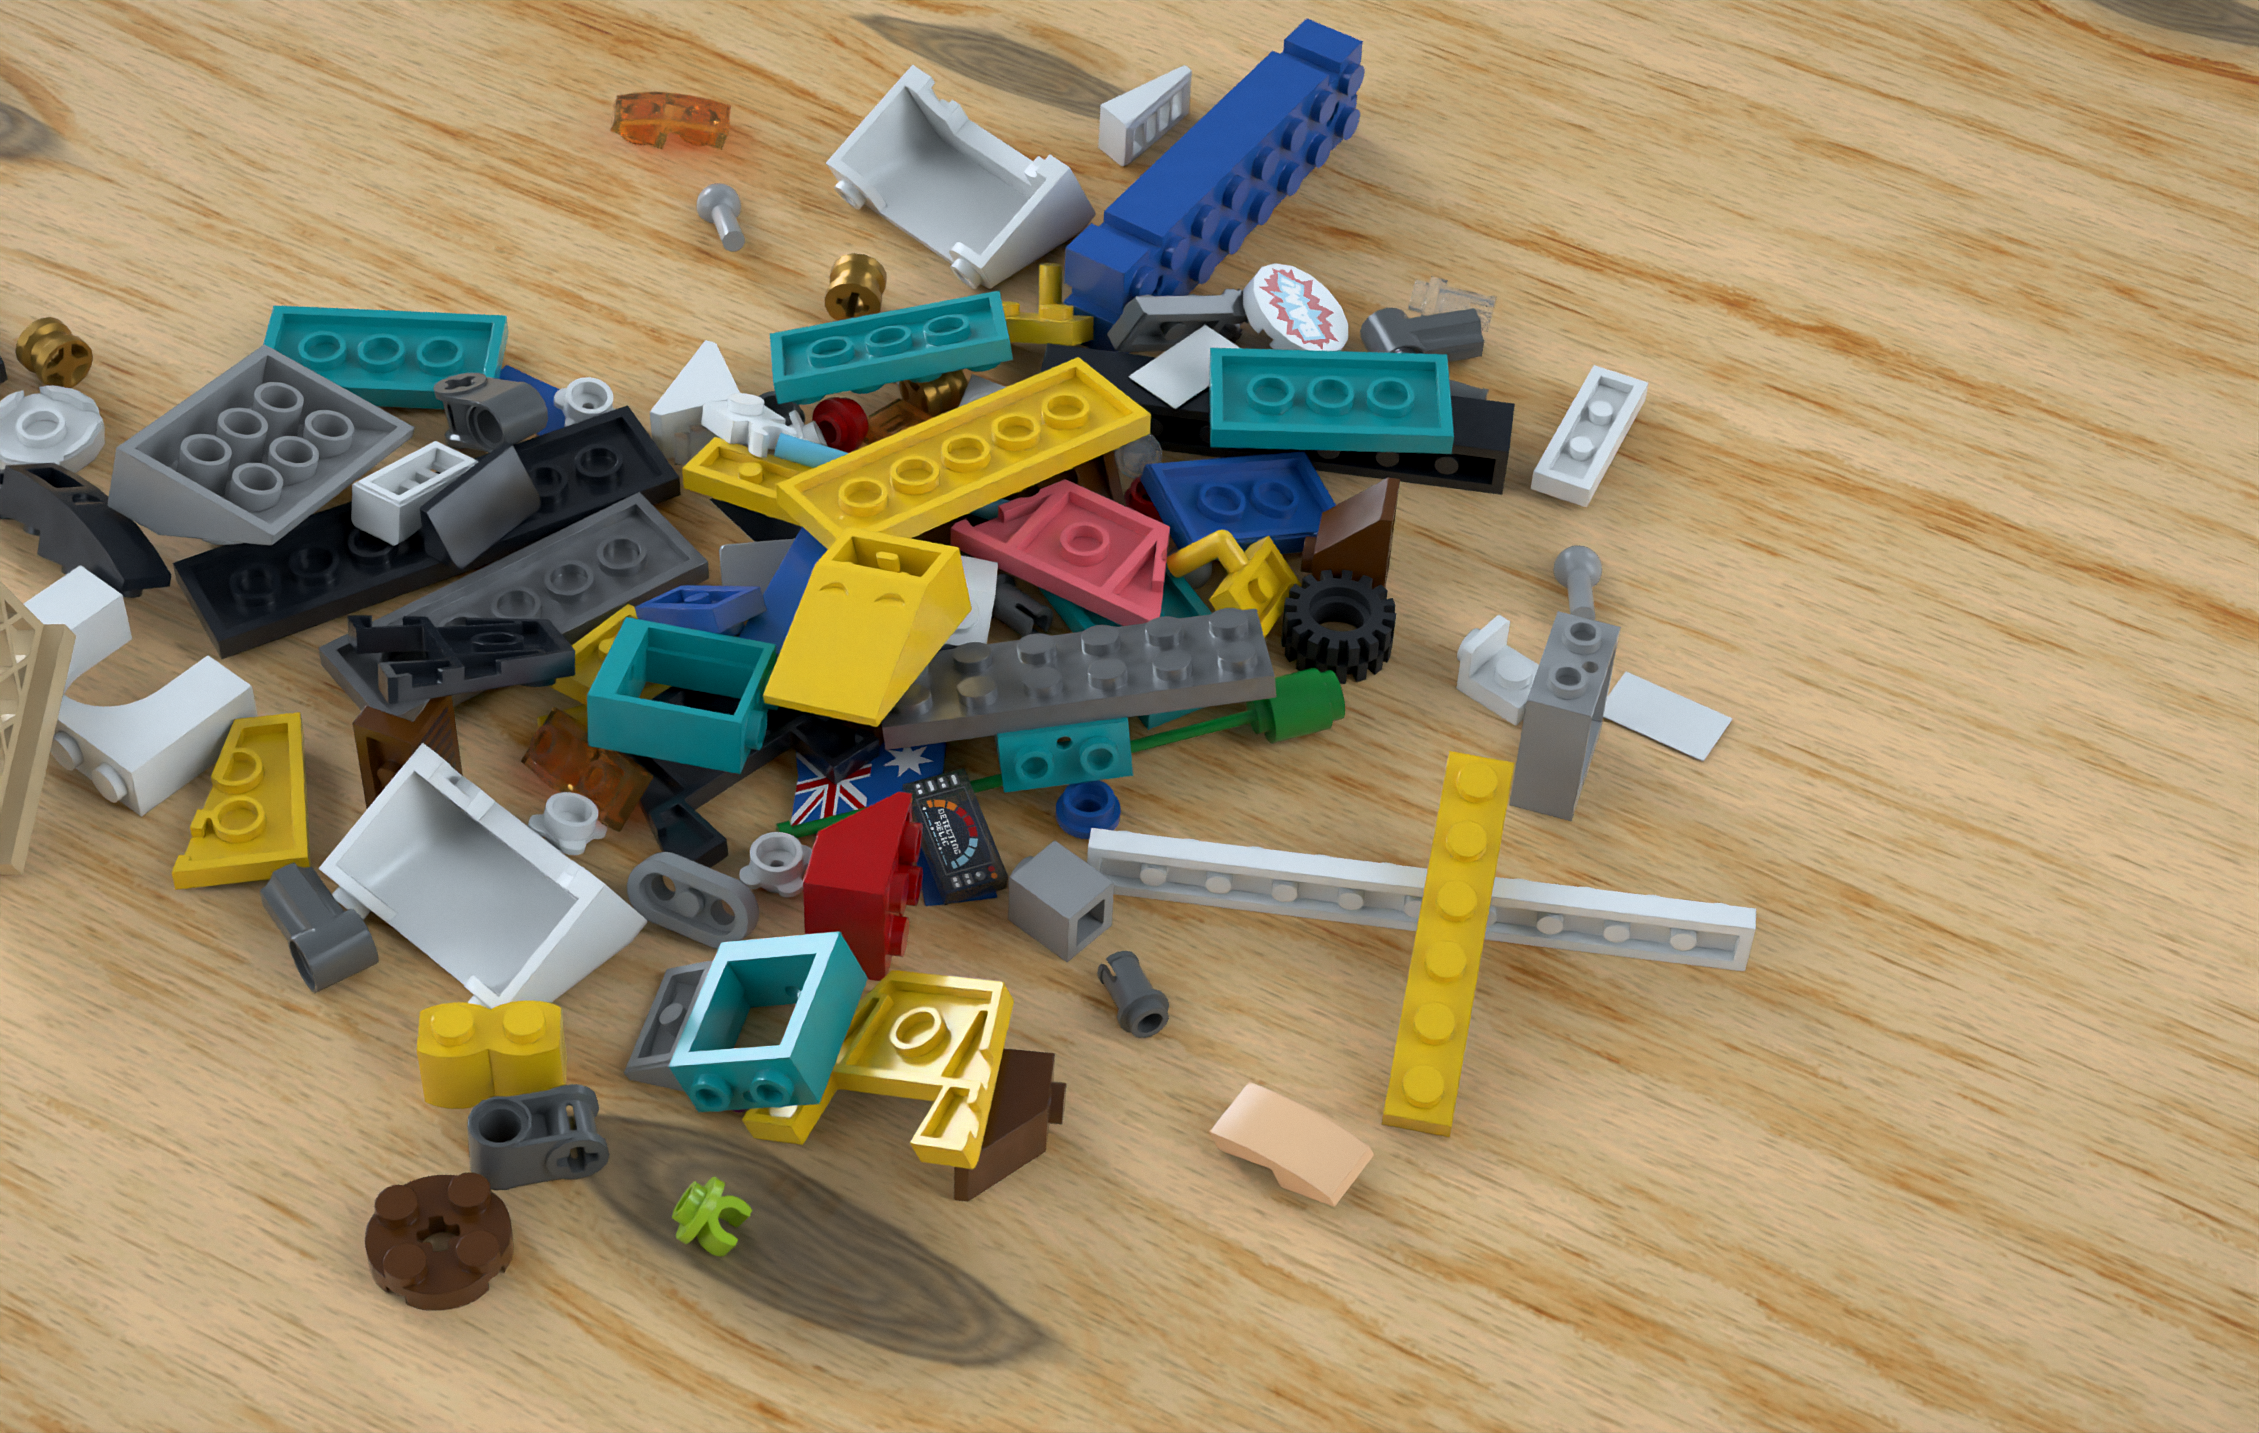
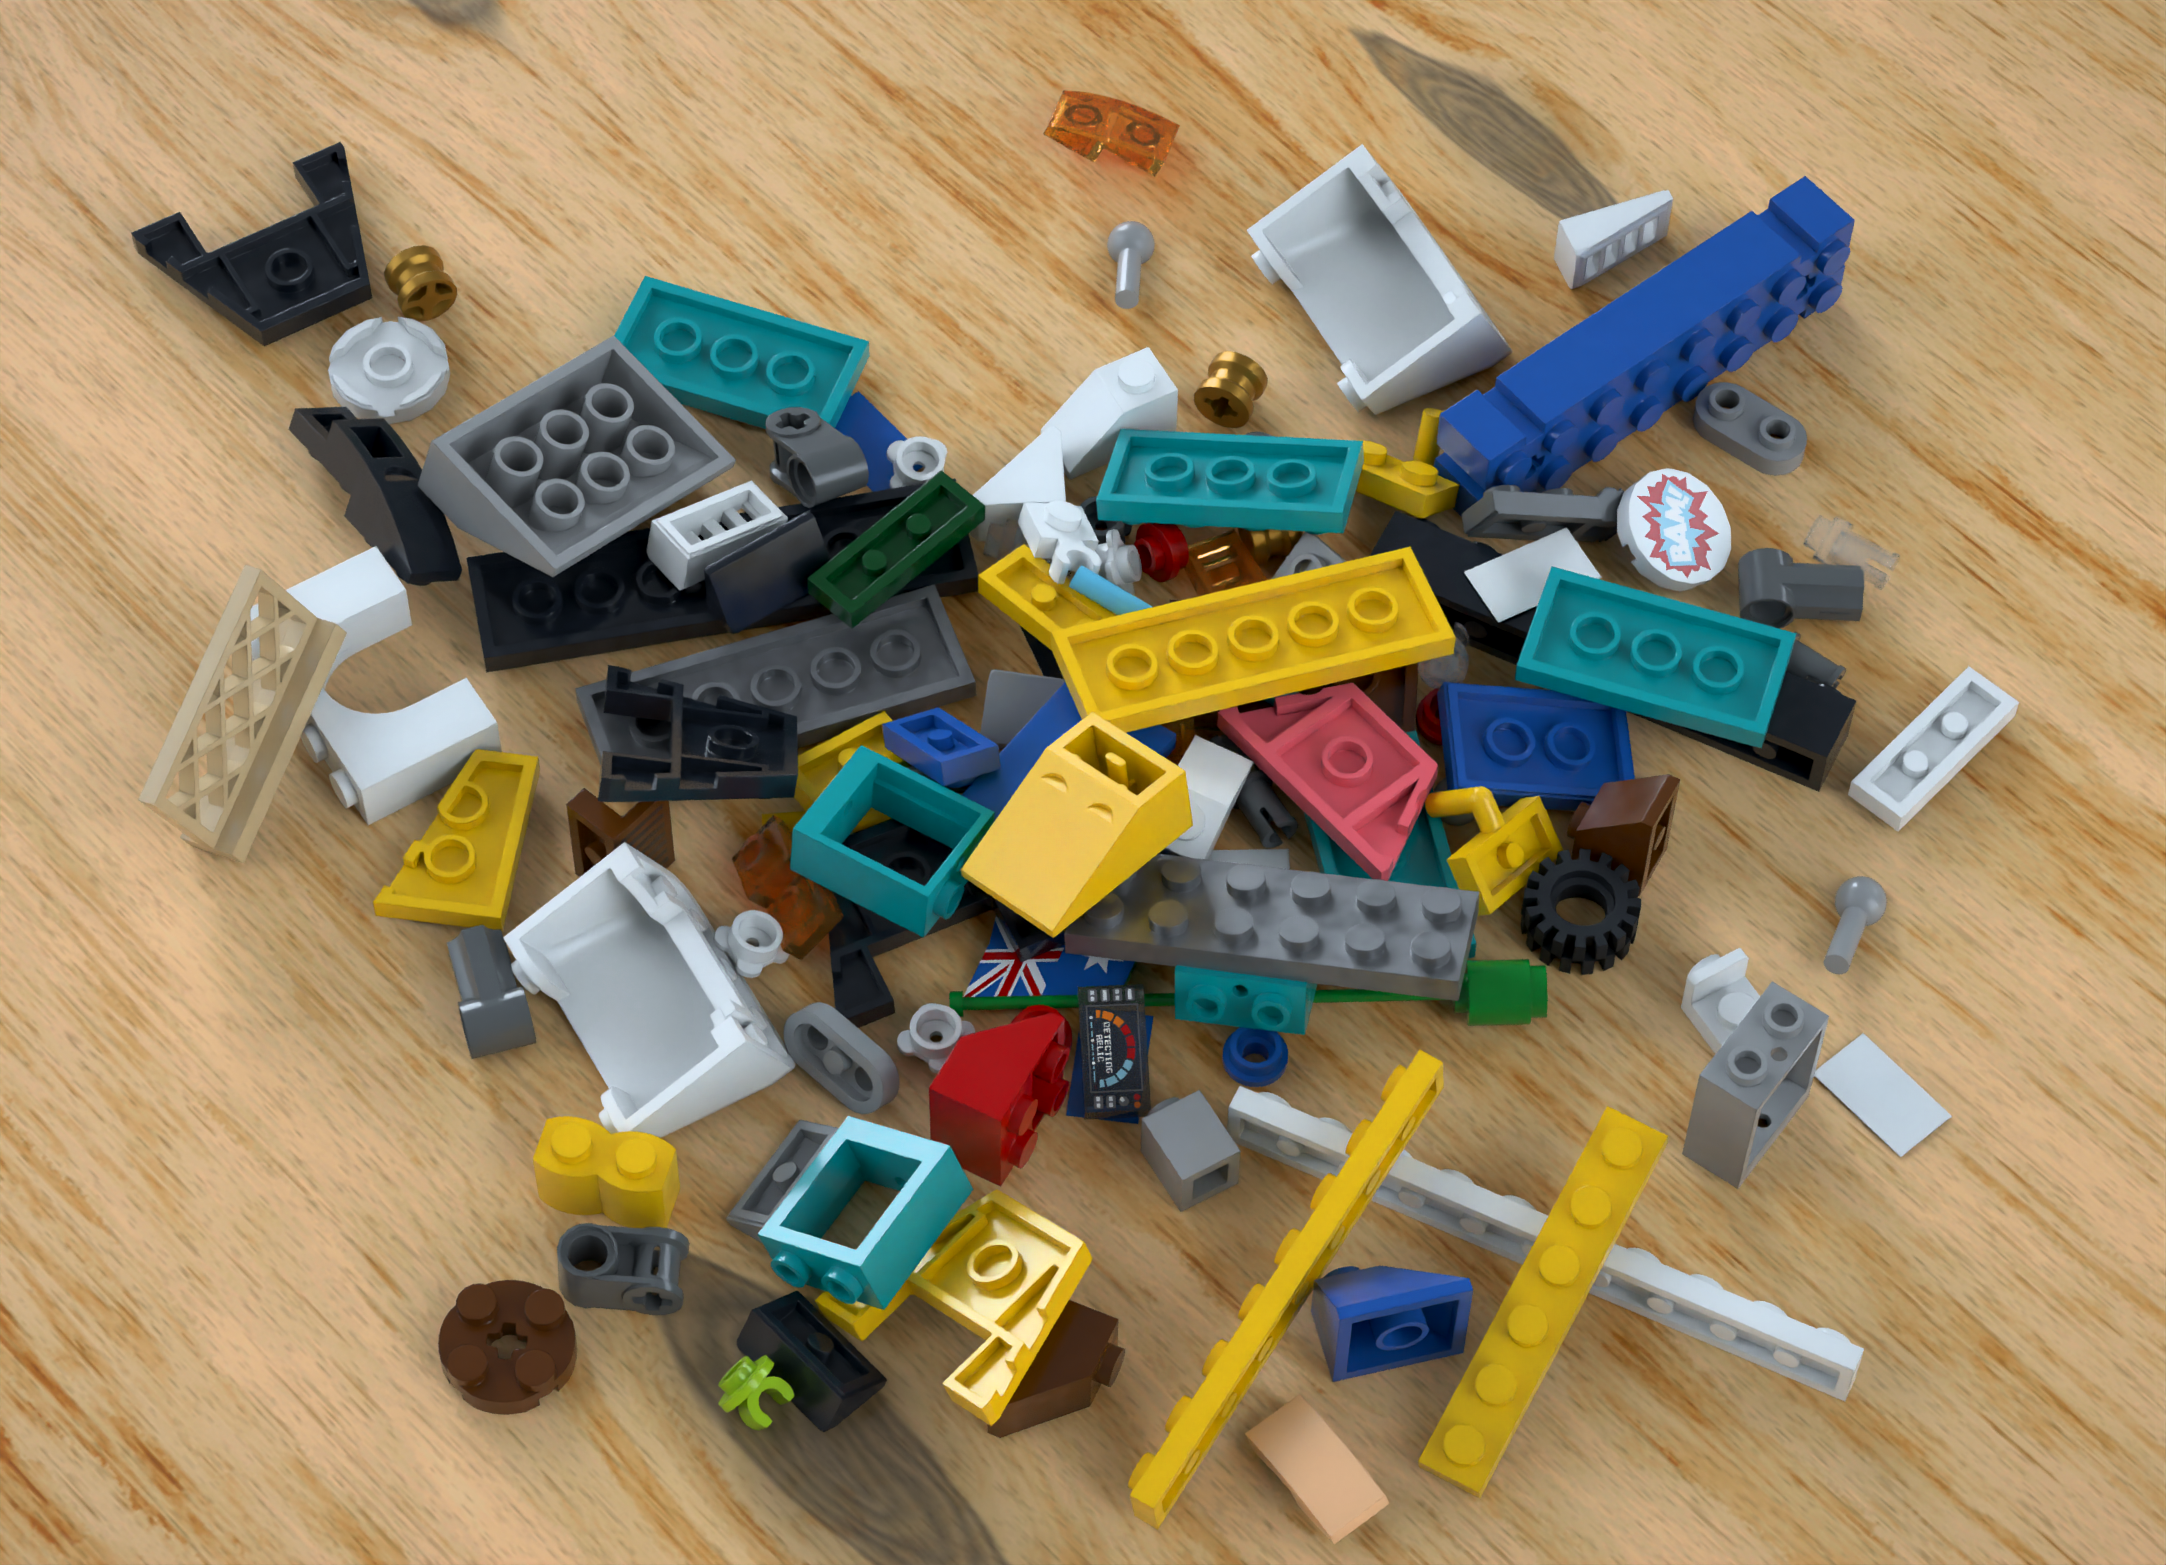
camera: 20 degrees right, 10 degrees up
dark grey pin [1097,951,1169,1038] -> none
none -> black slope [737,1291,887,1432]
none -> dark green plate [807,470,985,629]
none -> white slope [1041,347,1178,480]
none -> yellow plate [1128,1049,1444,1530]
none -> blue slope [1311,1265,1473,1382]
none -> light grey plate [1693,382,1807,476]

